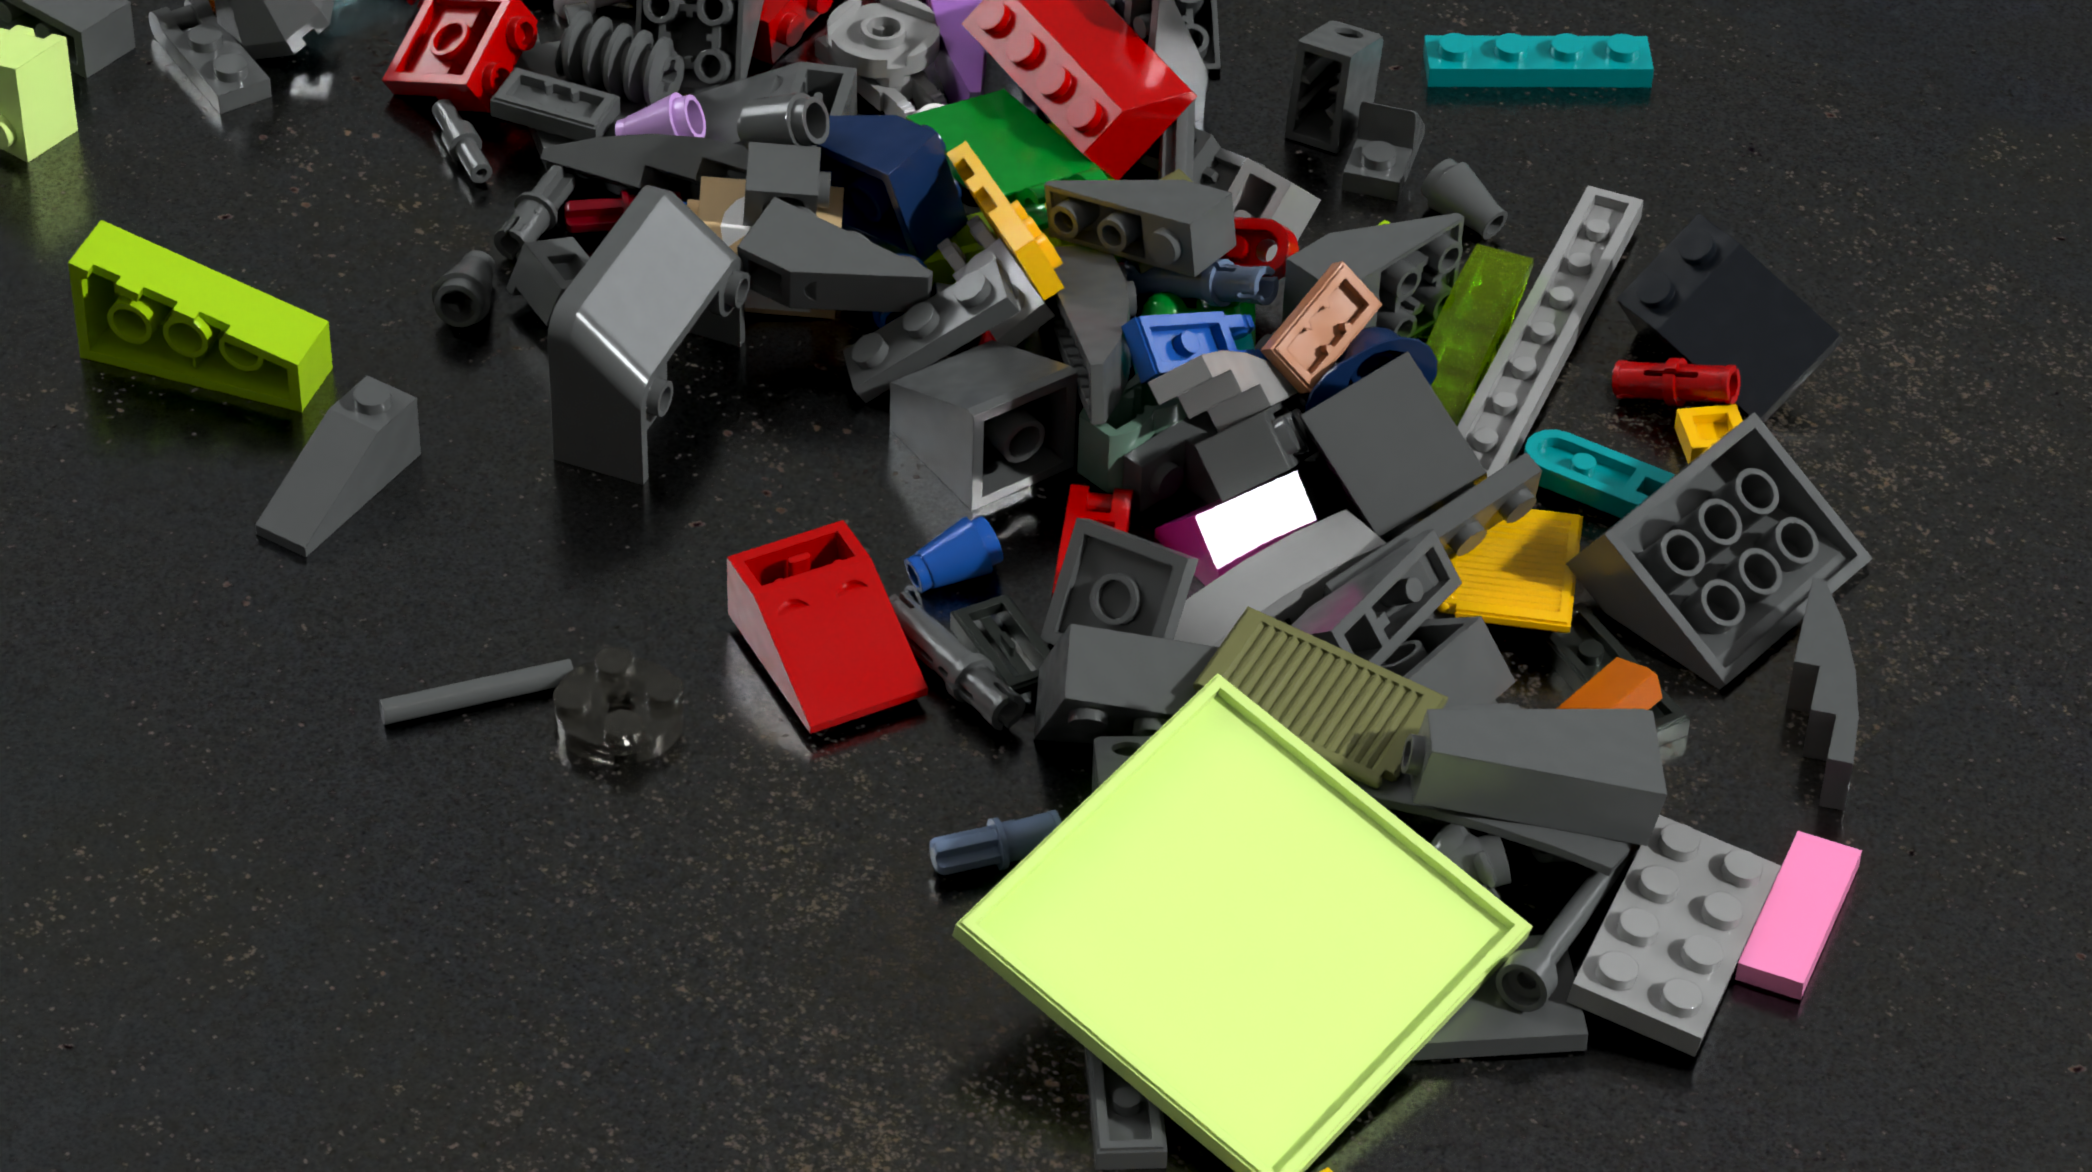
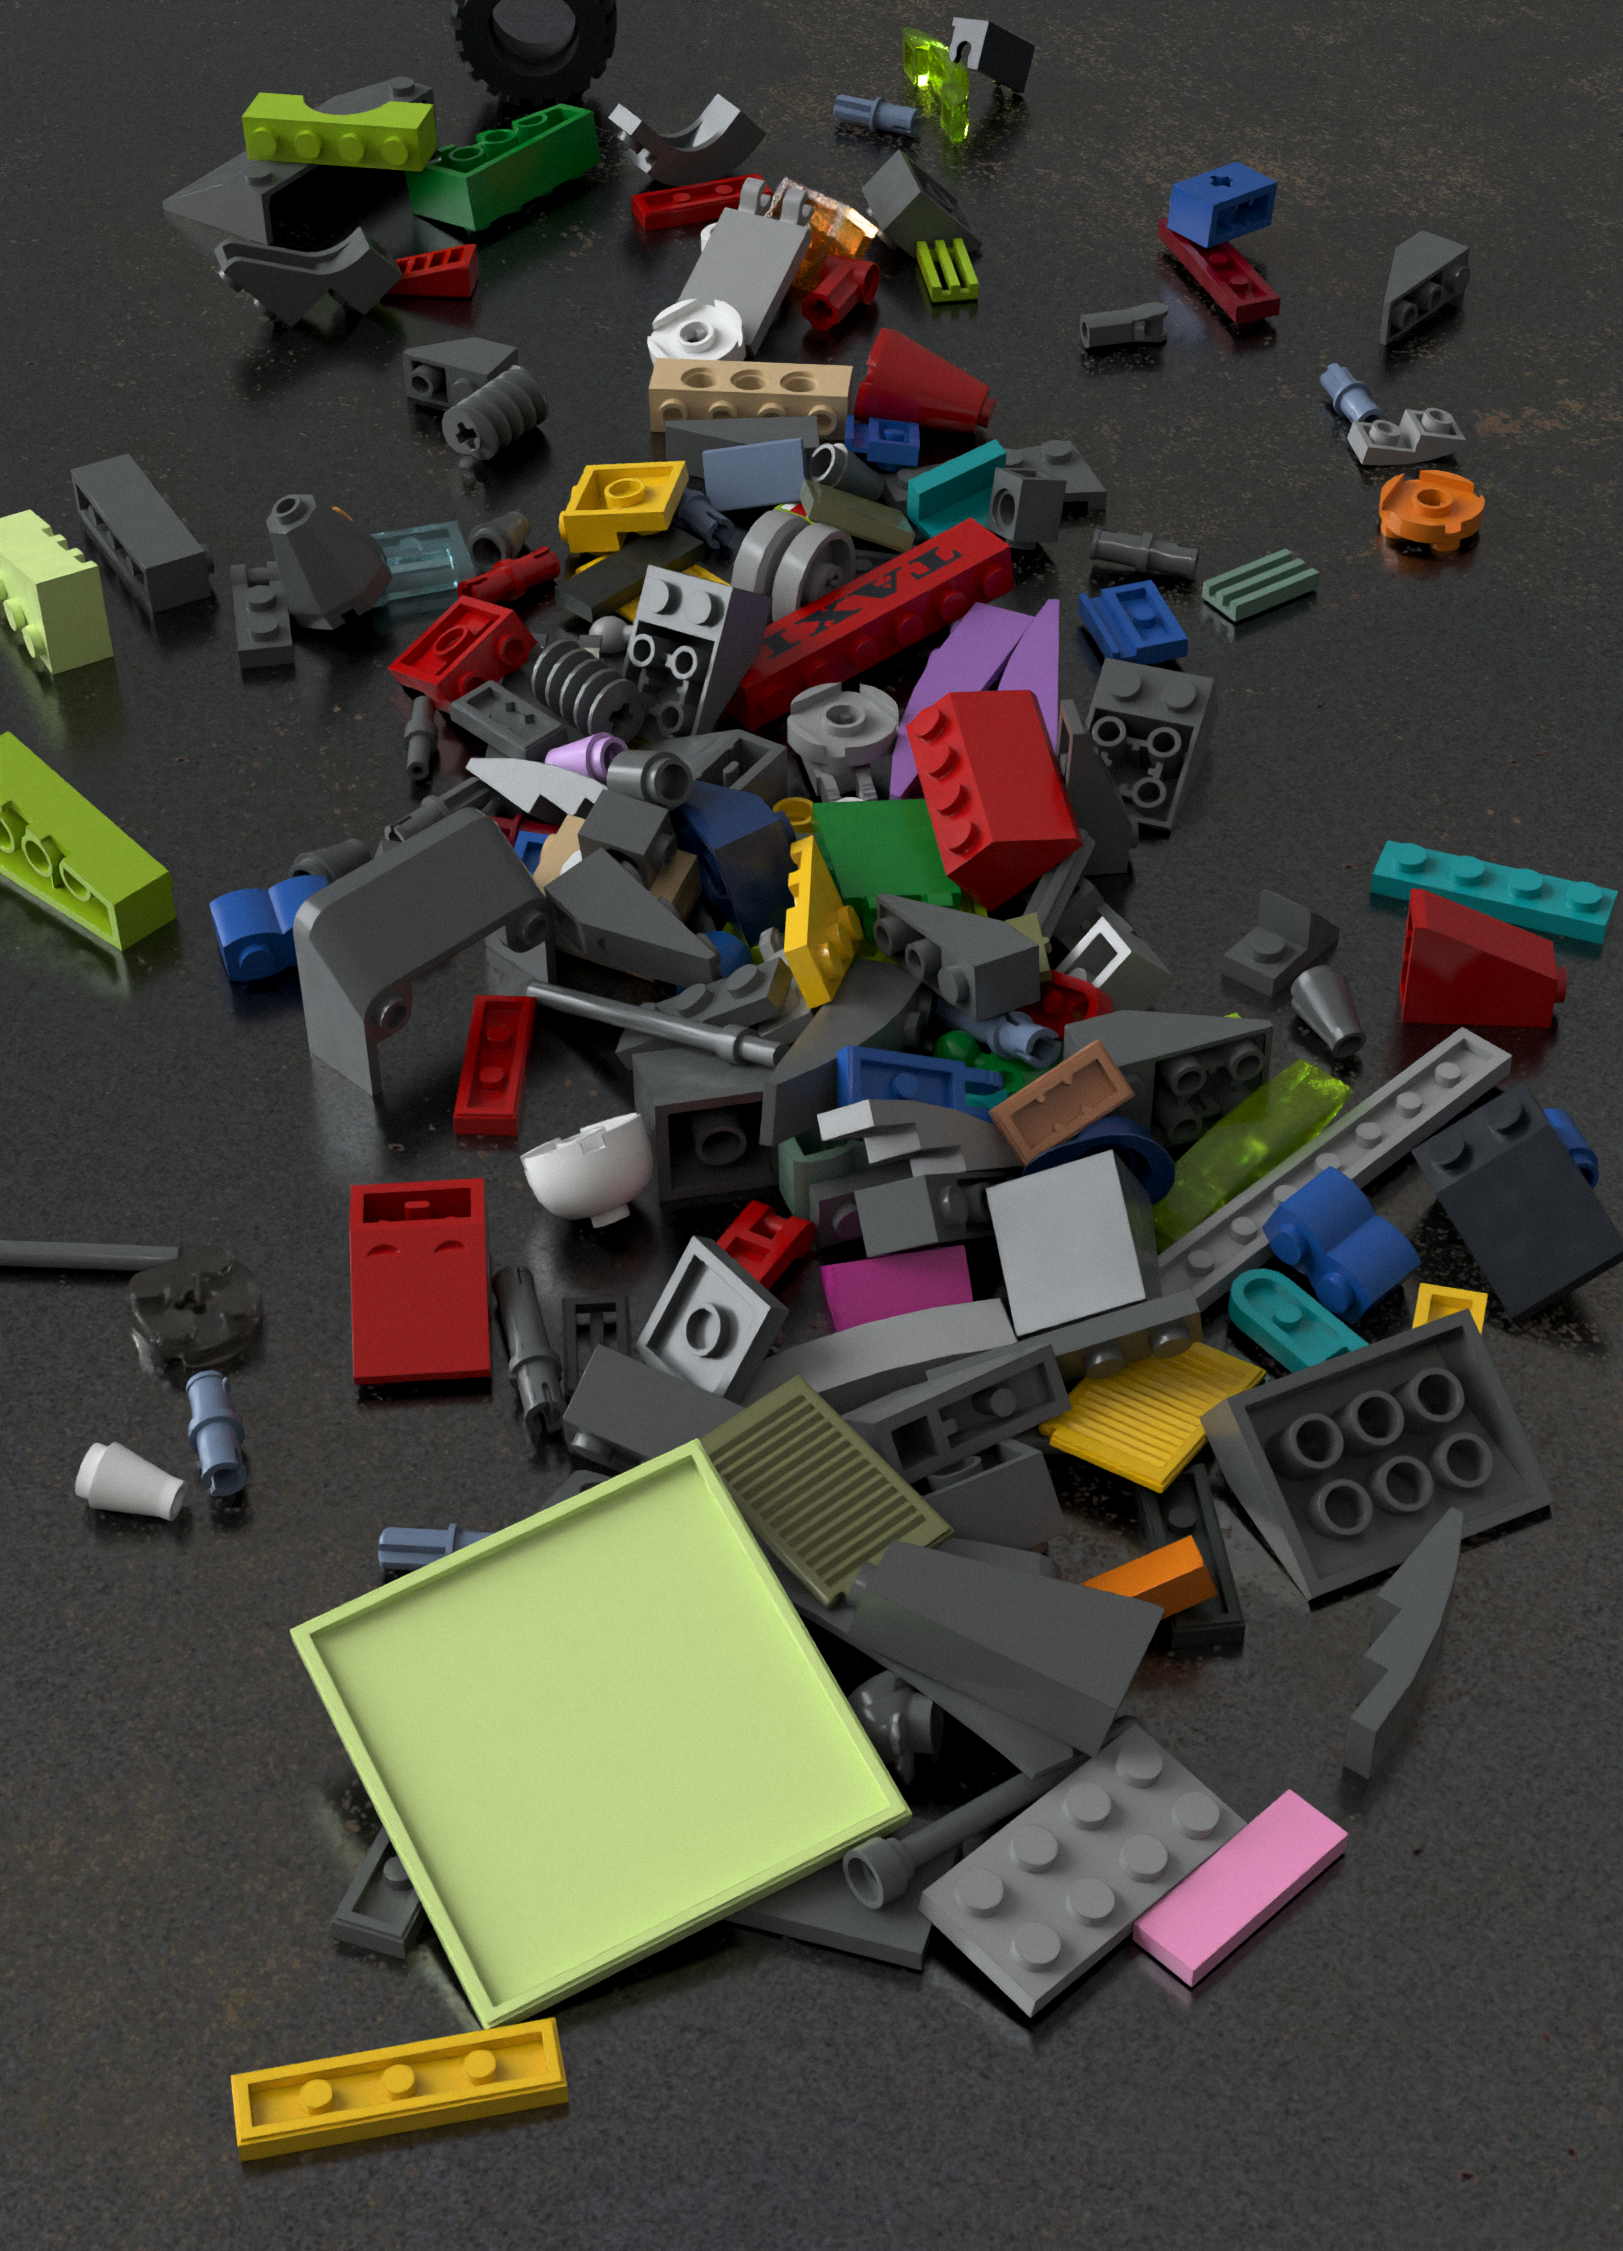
camera: 25 degrees right, 0 degrees up
dark grey slope [255,375,421,557] -> none
blue cone [904,516,1003,593] -> none
dark grey torso [1285,21,1384,154] -> none
red pin [1612,357,1740,406] -> none
none -> white cone [75,1442,187,1521]
none -> sand blue pin [186,1370,248,1496]
none -> blue brick [209,875,329,981]
none -> red tile [453,995,538,1136]
none -> white cylinder [520,1113,654,1228]
none -> dark grey bar [526,980,790,1068]
none -> blue brick [1262,1166,1422,1325]
none -> red slope [1399,889,1567,1028]

